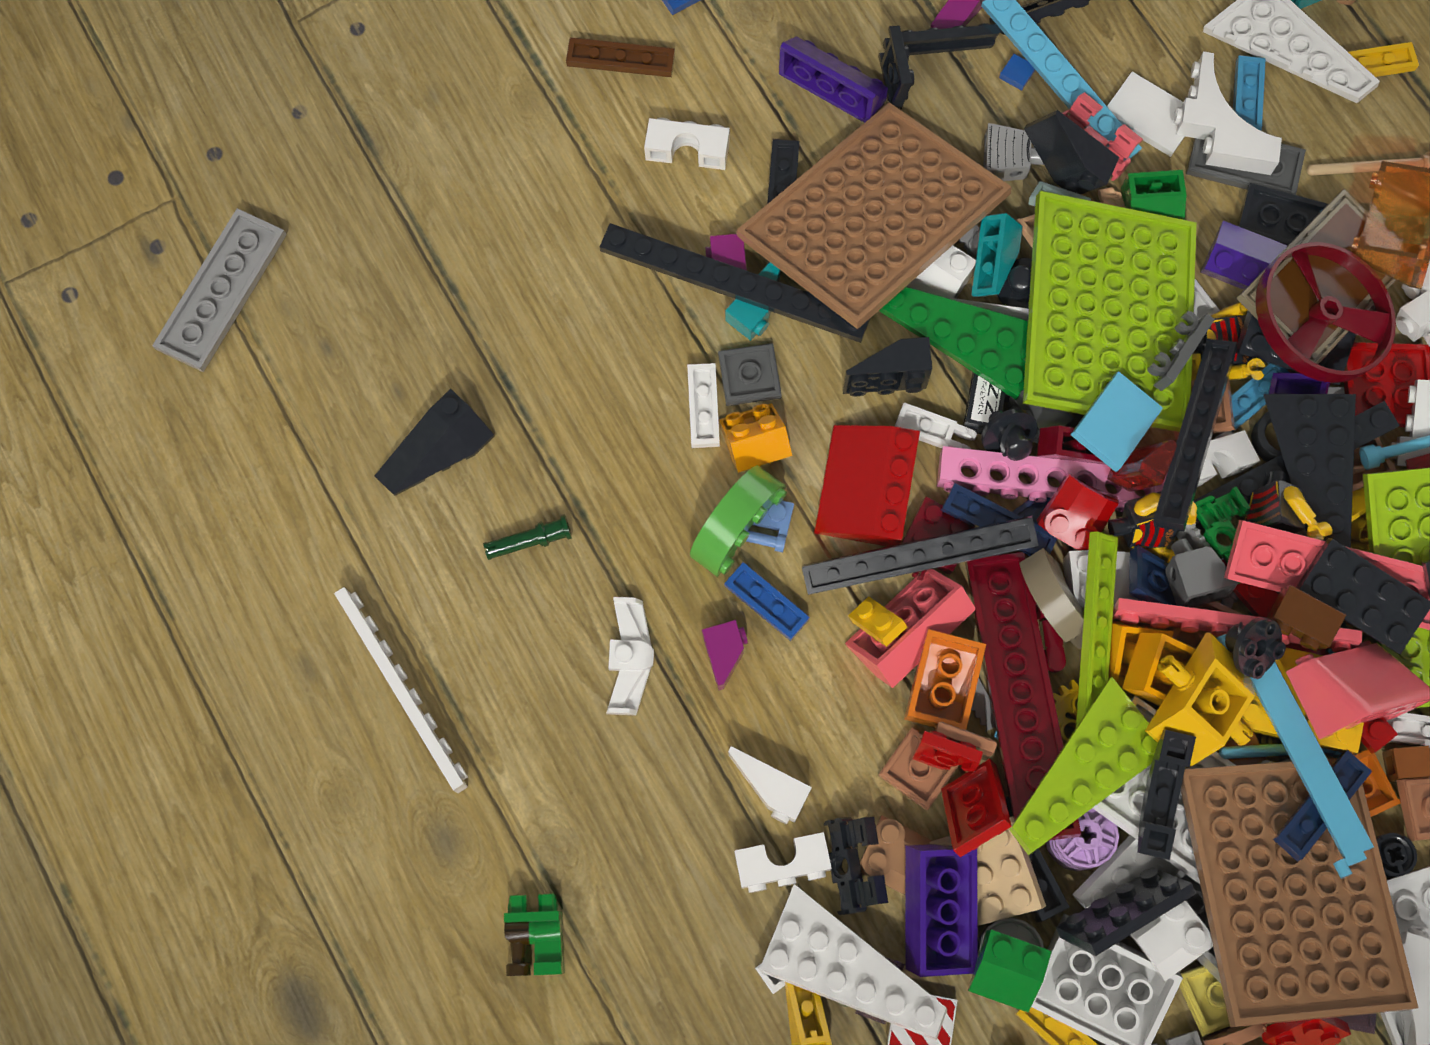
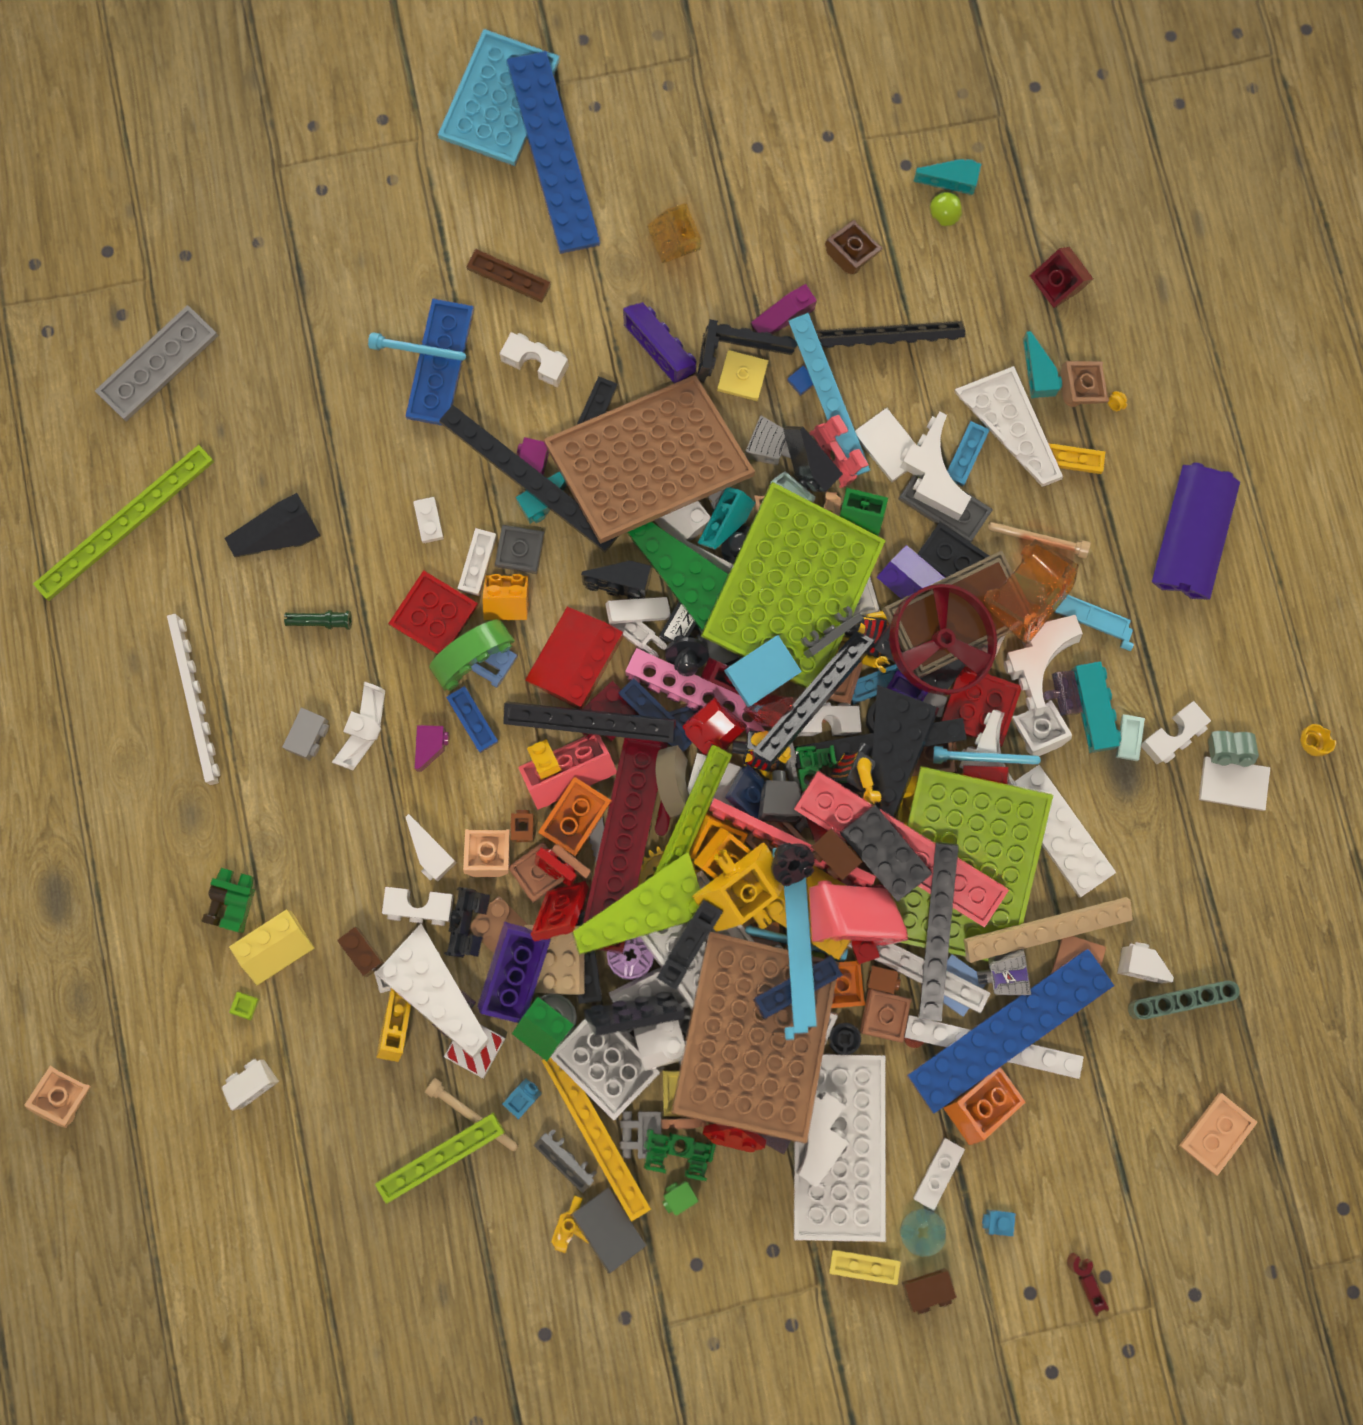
camera: 10 degrees right, 5 degrees up
none -> lime plate [33,445,214,601]
none -> light yellow slope [229,910,315,985]
none -> light grey brick [283,708,329,761]
none -> reddish brown brick [337,927,384,977]
none -> medium azure piece [368,332,466,361]
none -> red plate [388,570,478,655]
none -> blue plate [405,299,474,426]
none -> white plate [413,497,444,544]
none -> light nougat slope [463,829,510,877]
none -> dark orange brick [510,810,534,842]
none -> white tile [605,597,671,624]
none -> light yellow plate [717,350,768,401]

